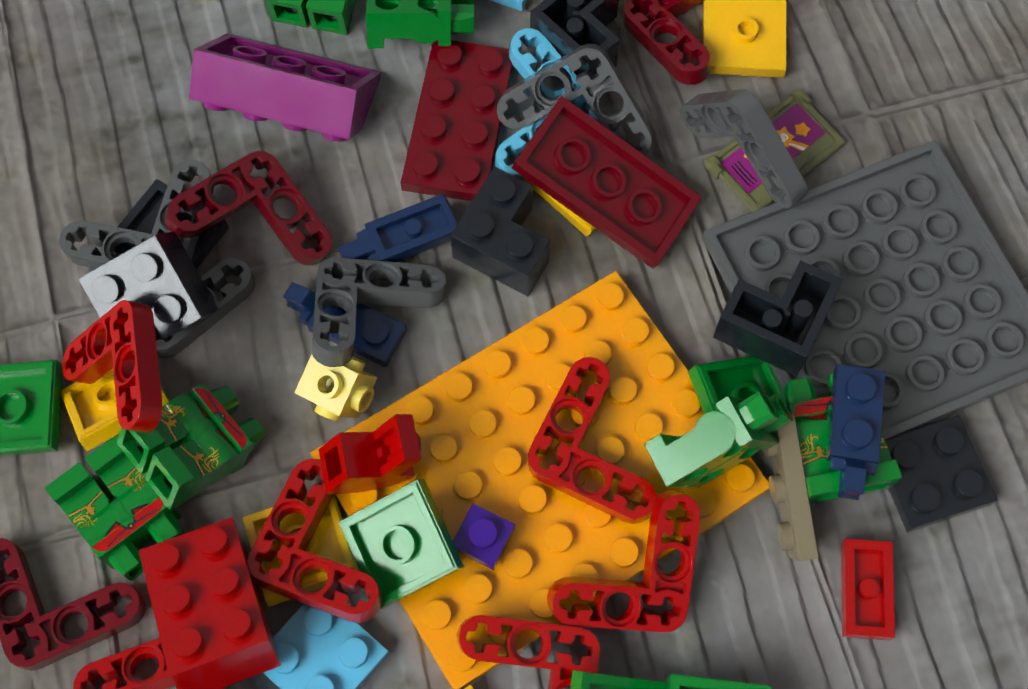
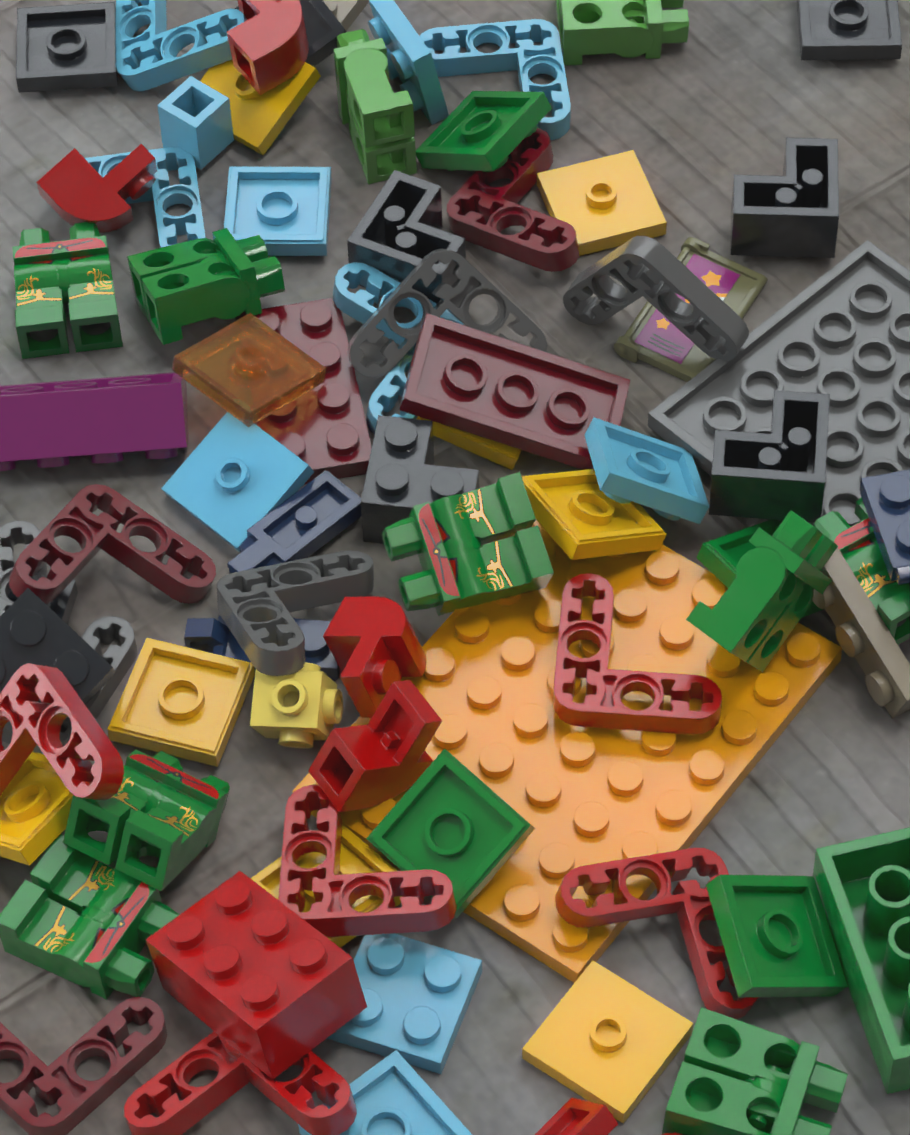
camera: 20 degrees left, 15 degrees down
dark purple plate [453,503,515,570] -> none
red beam [547,490,700,632] -> none
none -> yellow plate [107,638,255,767]
none -> medium azure plate [161,407,314,552]
none -> clear orange plate [172,313,326,427]
none -> red brick [323,596,426,718]
none -> green hips [382,472,554,616]
none -> yellow plate [521,469,666,560]
none -> medium azure plate [584,417,710,524]
none -> black brick [730,137,839,258]

